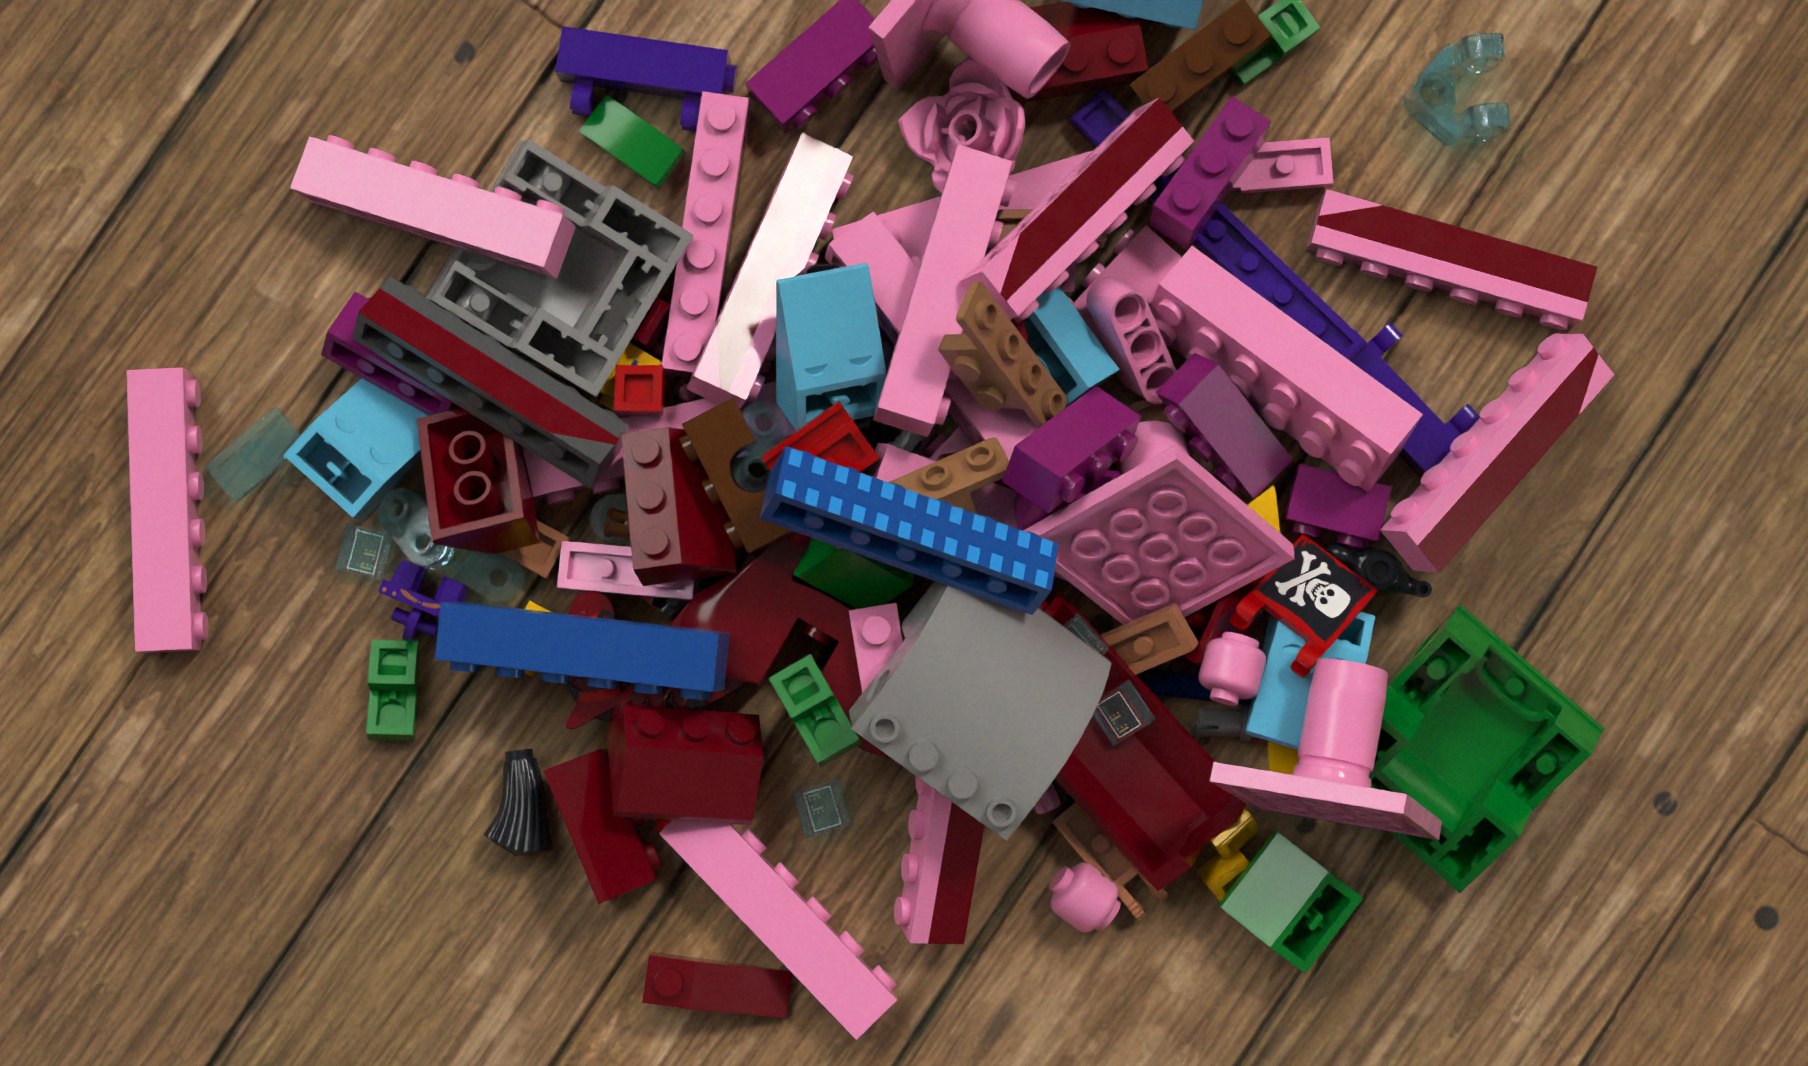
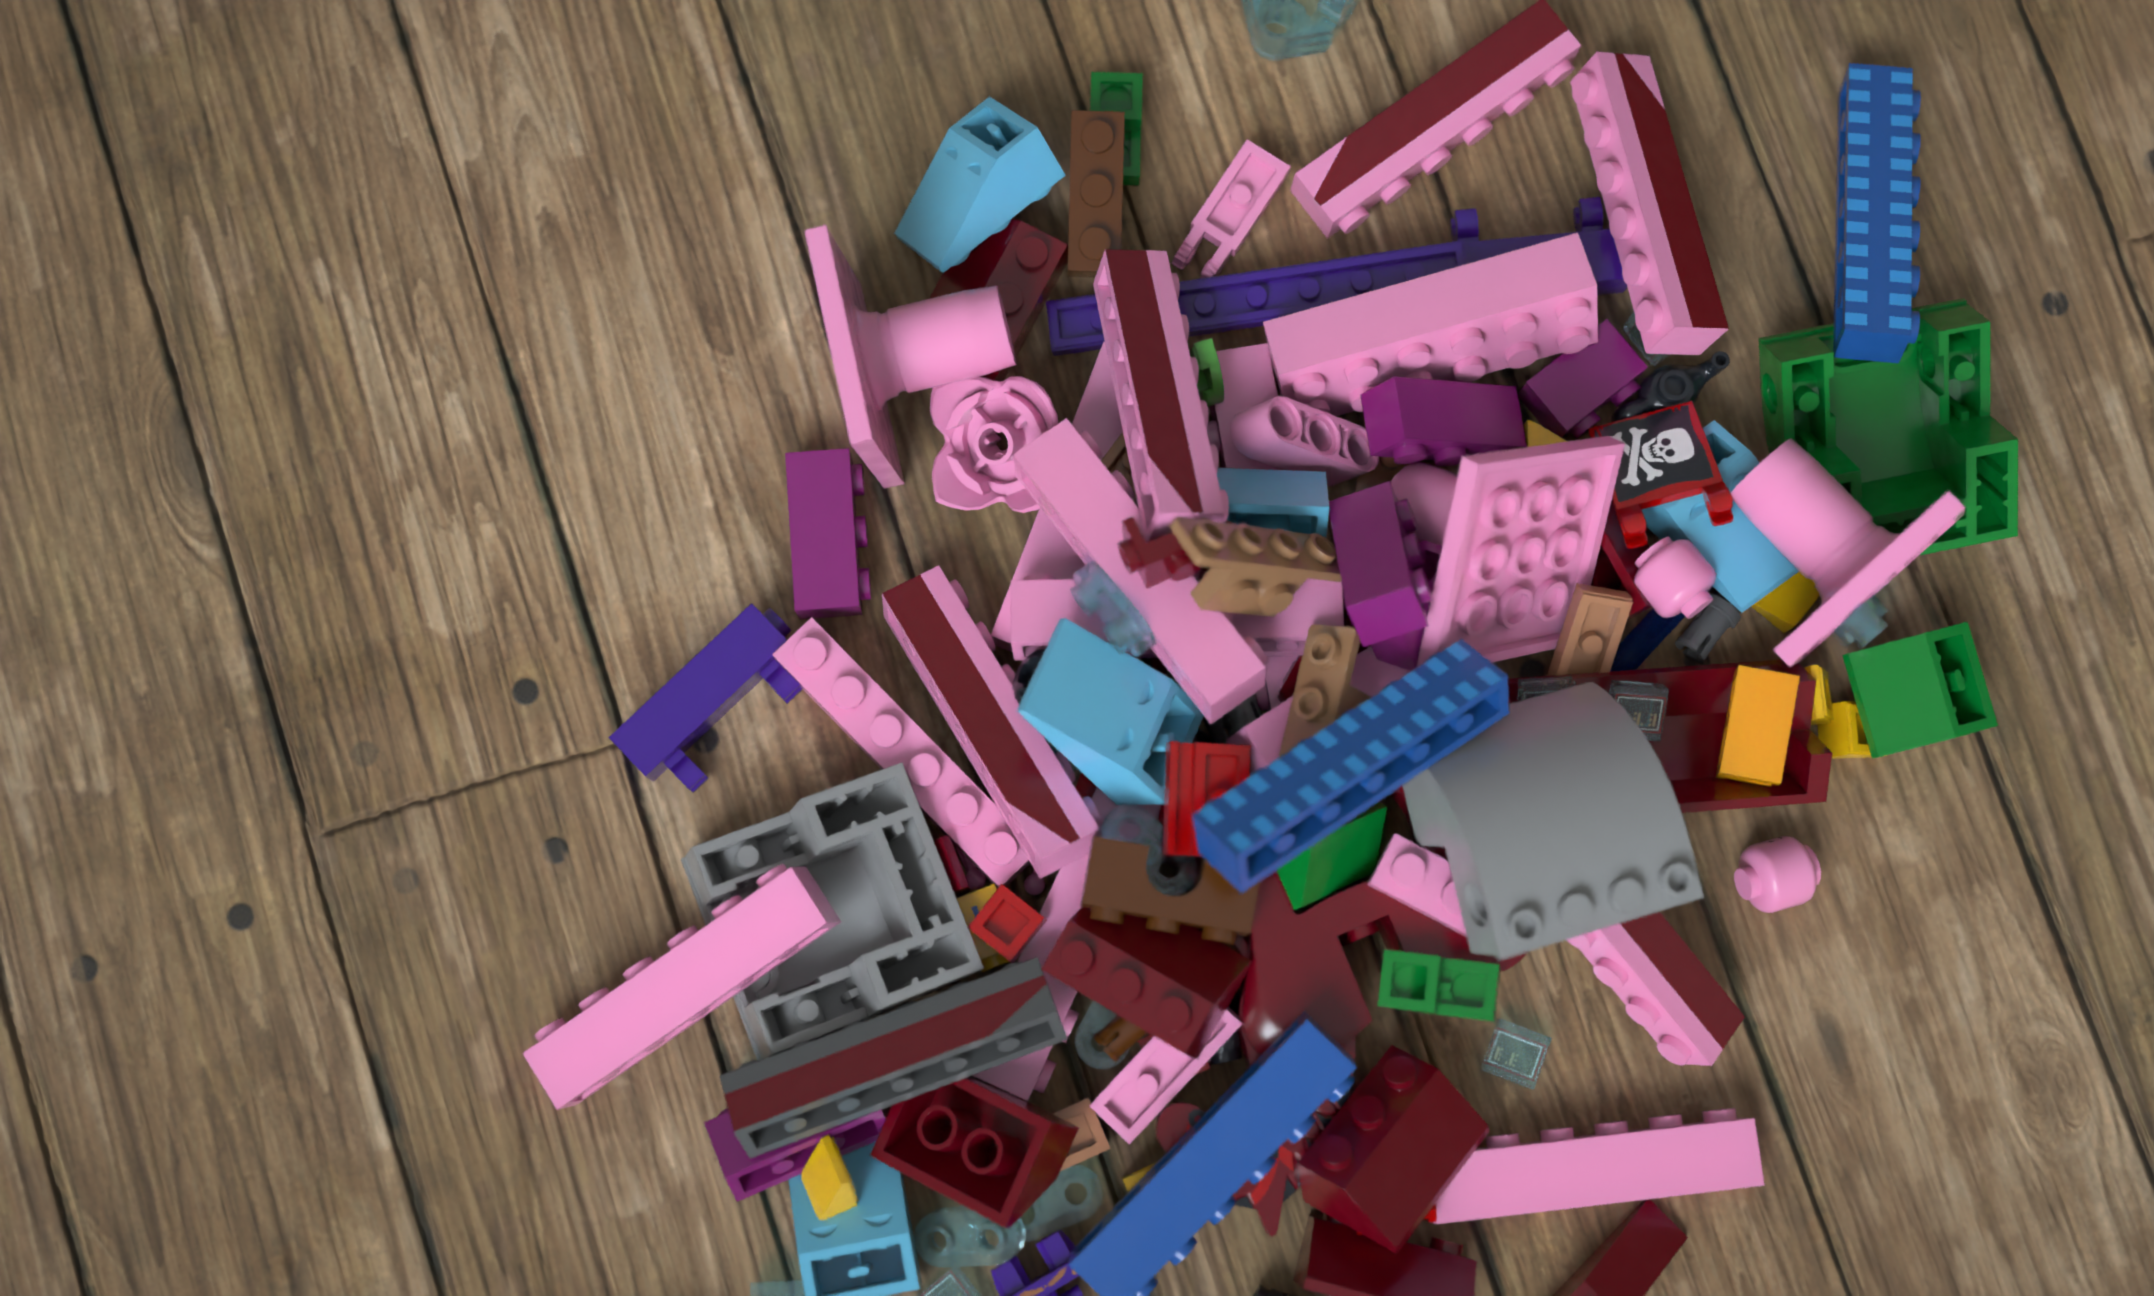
camera: 60 degrees left, 5 degrees down
green slope [579,95,686,189] -> none
nougat hinge [1051,801,1169,921] -> none
magenta brick [1149,96,1271,250] -> none
none -> yellow slope [801,1135,858,1220]
none -> clear light blue plate [1070,561,1156,657]
none -> dark red bracket [1117,516,1202,588]
none -> bright green tile [1190,338,1224,407]
none -> light orange hinge [1715,665,1800,787]
none -> clear light blue plate [1831,594,1889,650]
none -> blue brick [1833,63,1921,364]

